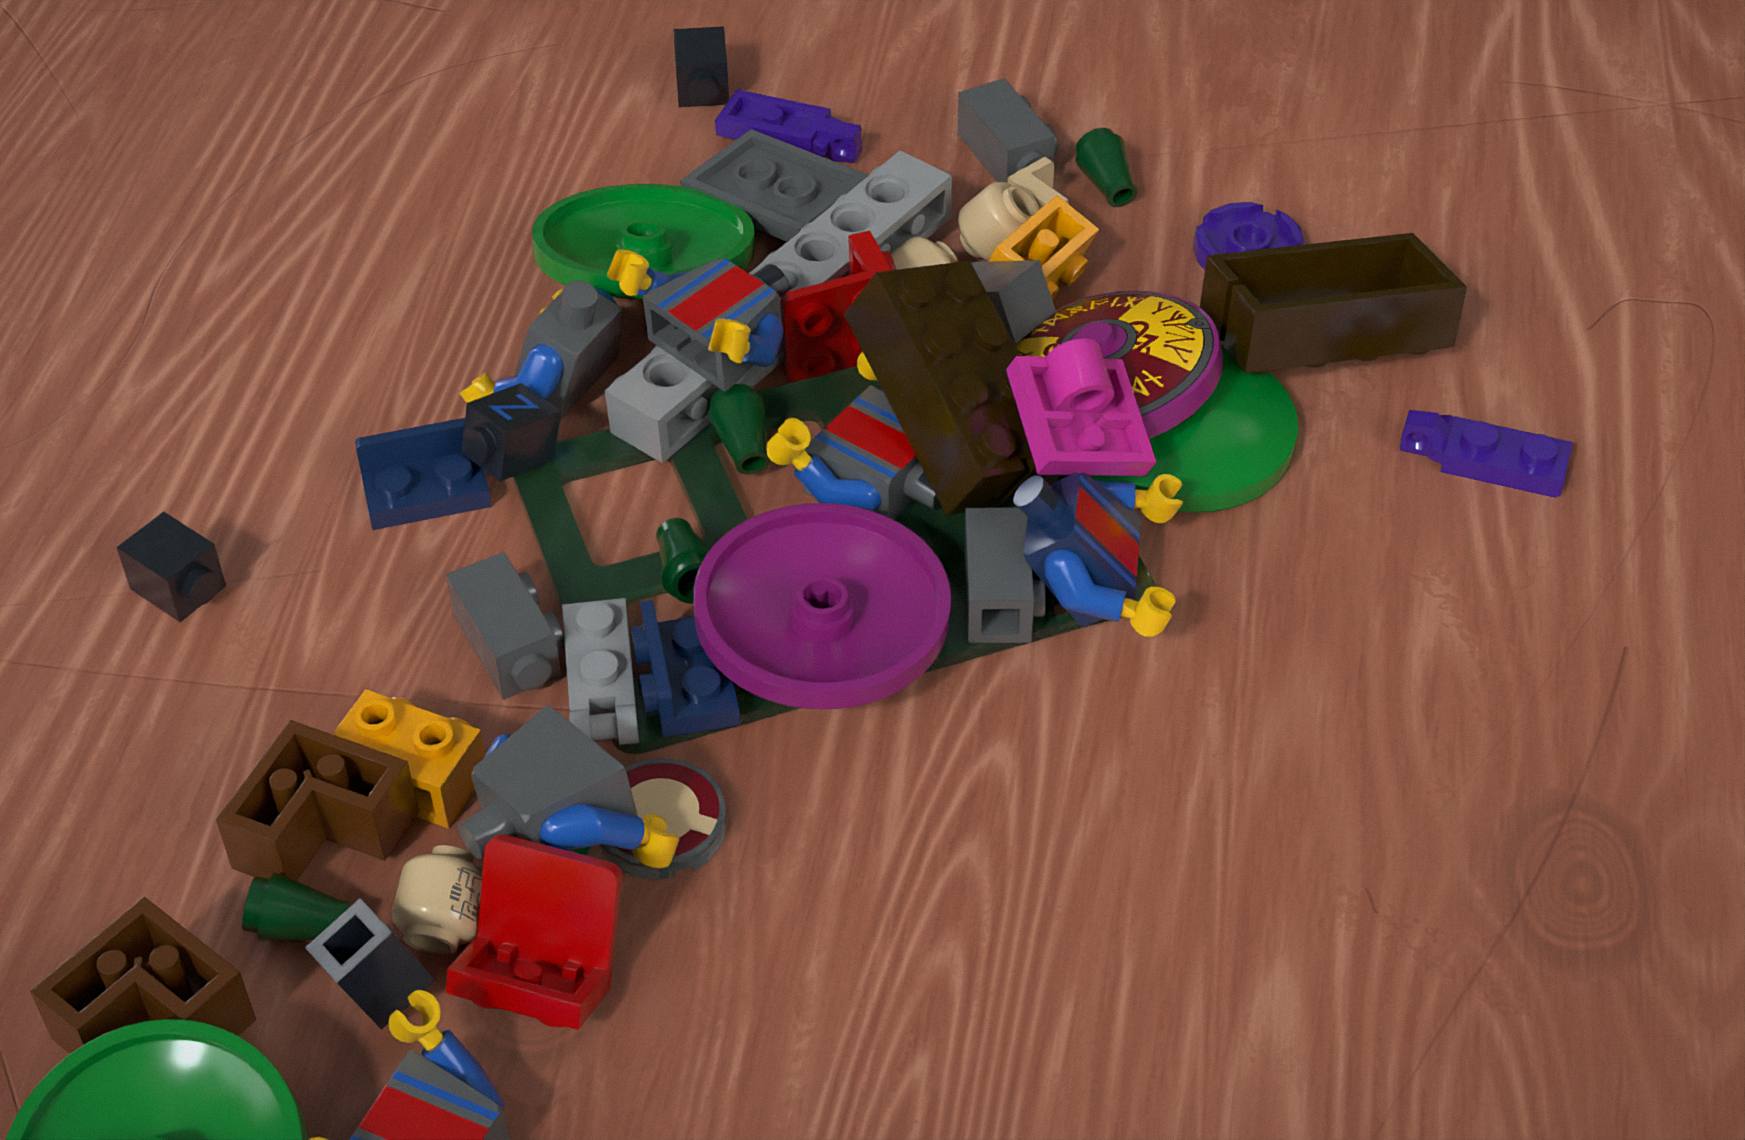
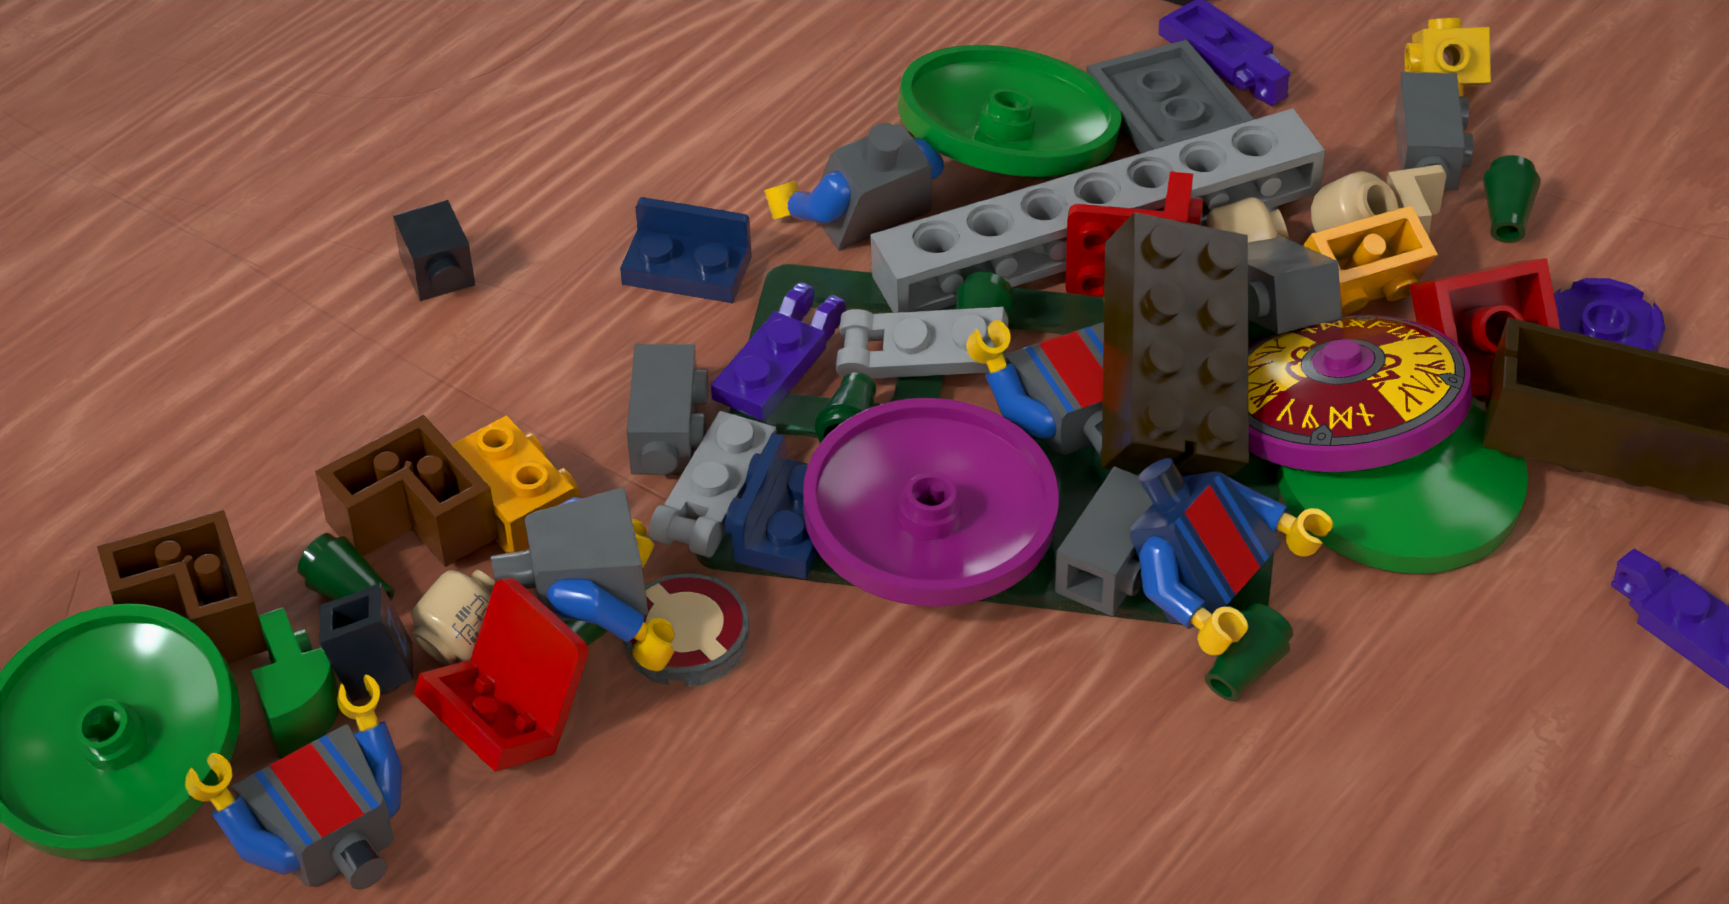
camera: 30 degrees right, 0 degrees up
black brick [461,383,561,482] -> none
torso [607,249,789,392] -> none
dark pink plate [1006,338,1157,476] -> none
none -> green brick [251,607,339,759]
none -> dark purple hinge [711,282,847,421]
none -> light grey plate [836,307,1008,378]
none -> dark green cone [1204,603,1293,701]
none -> yellow brick [1404,18,1491,96]
none -> red slope [1409,258,1560,397]

